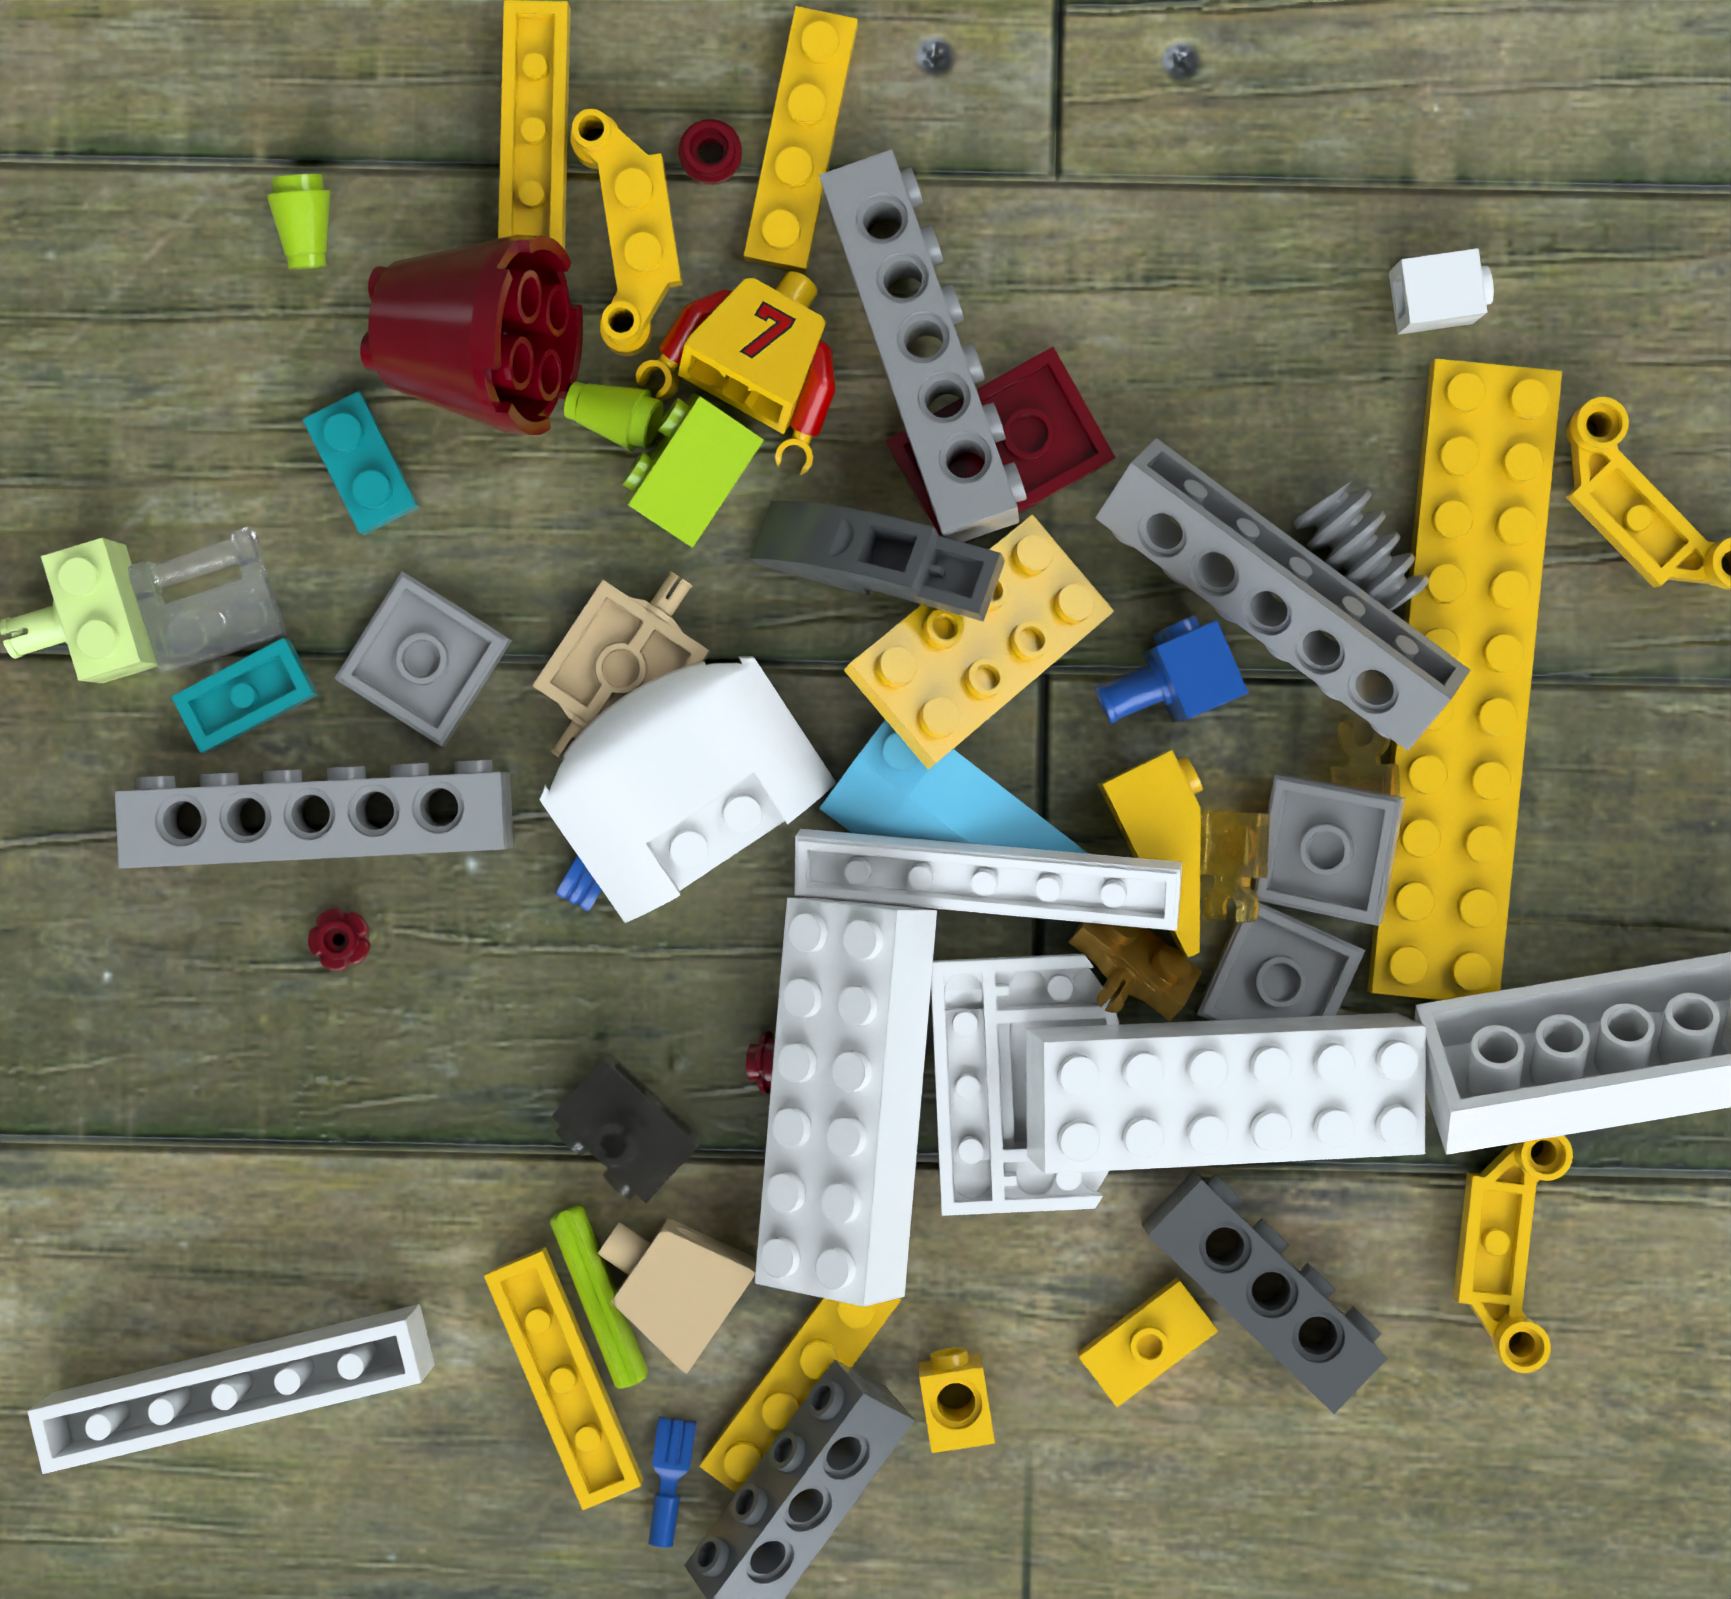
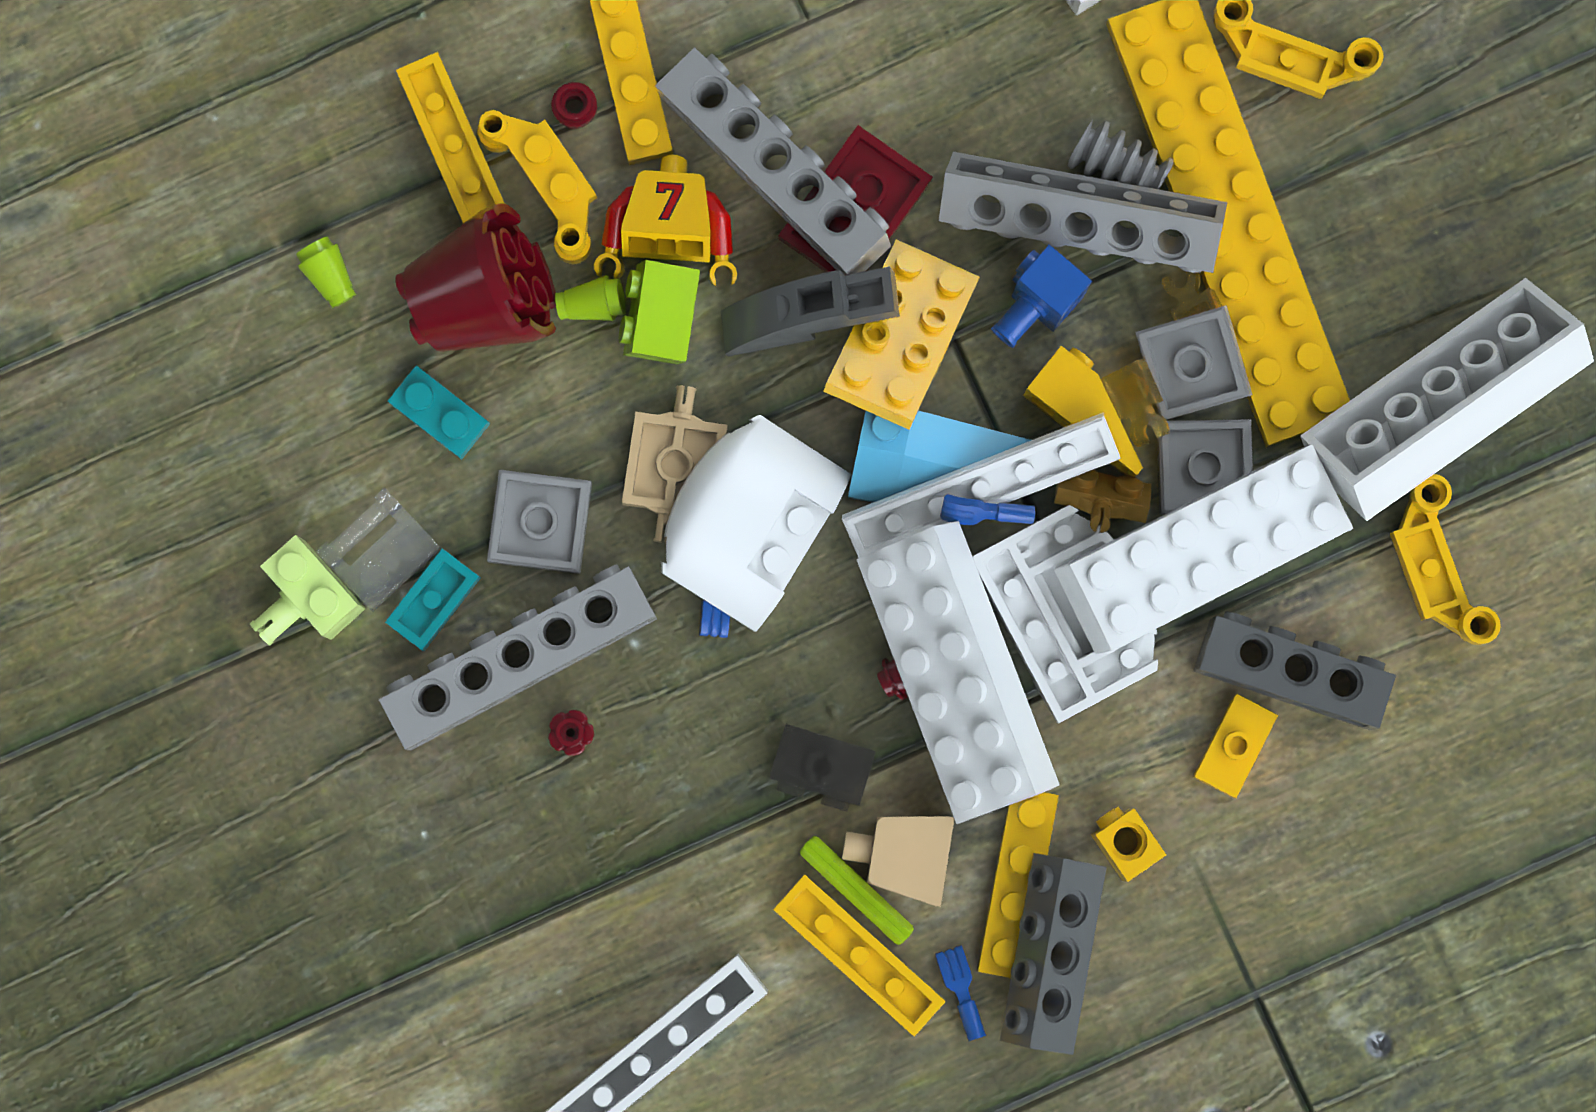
camera: 25 degrees left, 5 degrees down
none -> blue piece [940,494,1035,525]

